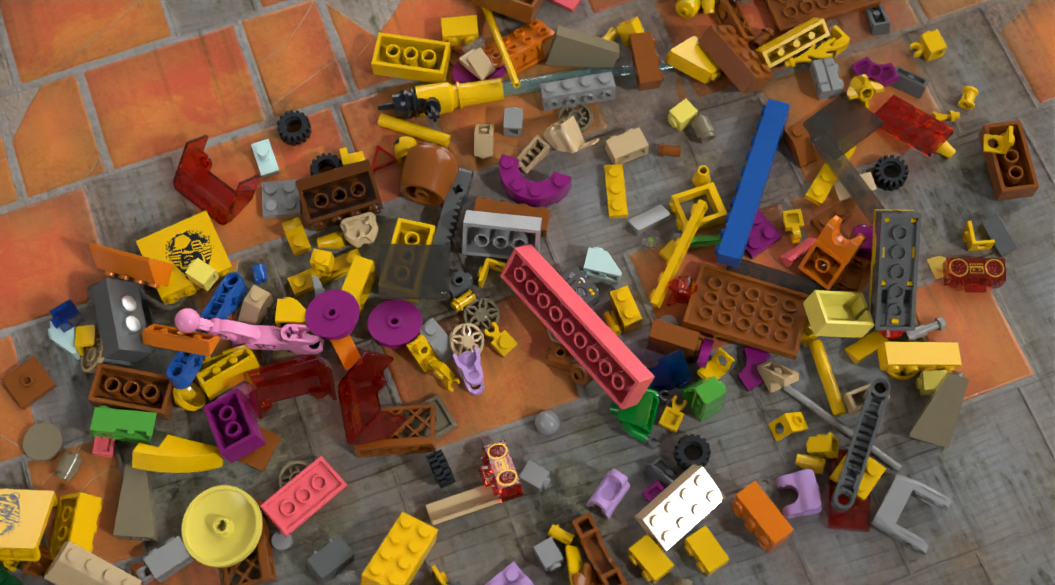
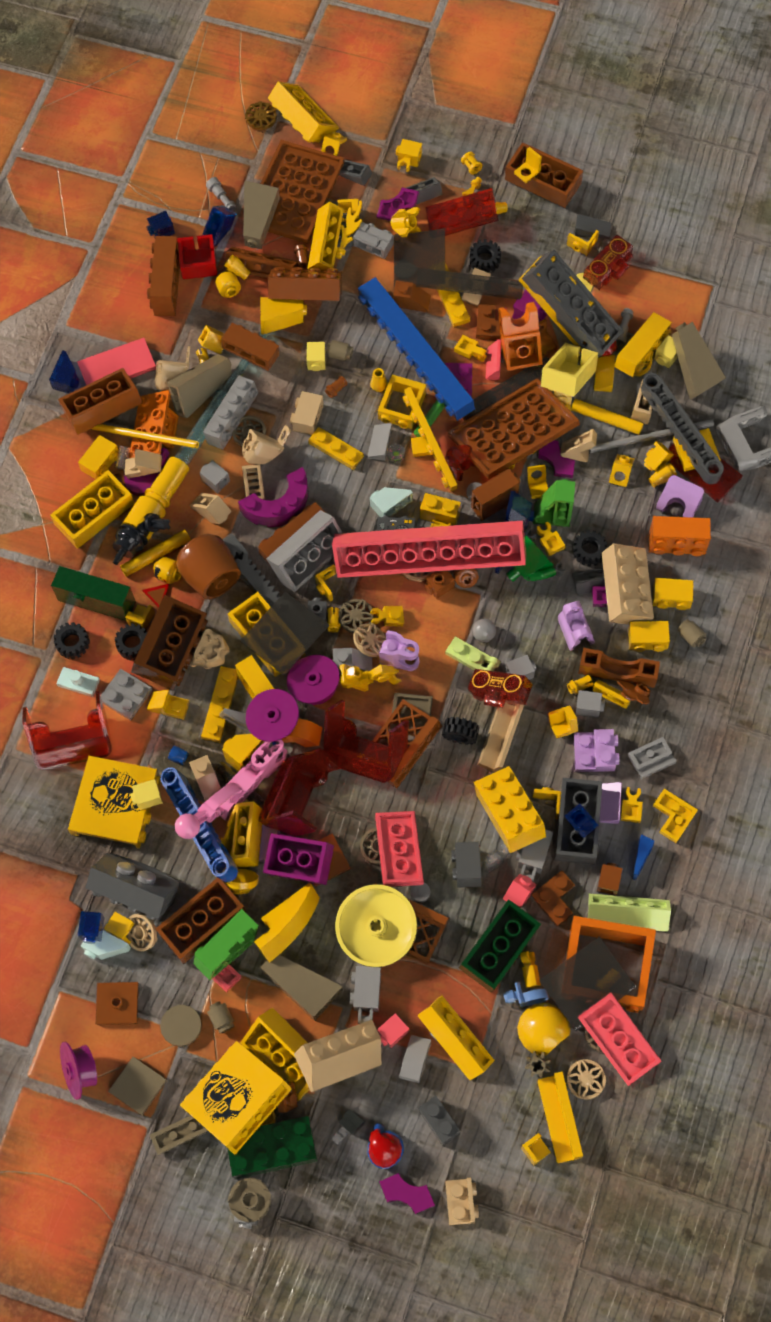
camera: 50 degrees left, 0 degrees up
orange slope [89,243,174,288] -> none
orange slope [142,324,220,356] -> none
yellow brick [310,248,335,278] -> none
yellow cone [317,231,346,249] -> none
magenta beam [696,338,714,368] -> none
none -> dark green brick [51,566,136,621]
none -> tan piece [155,346,190,392]
none -> yellowish green plate [445,636,501,679]
none -> yellow panel [548,705,579,738]

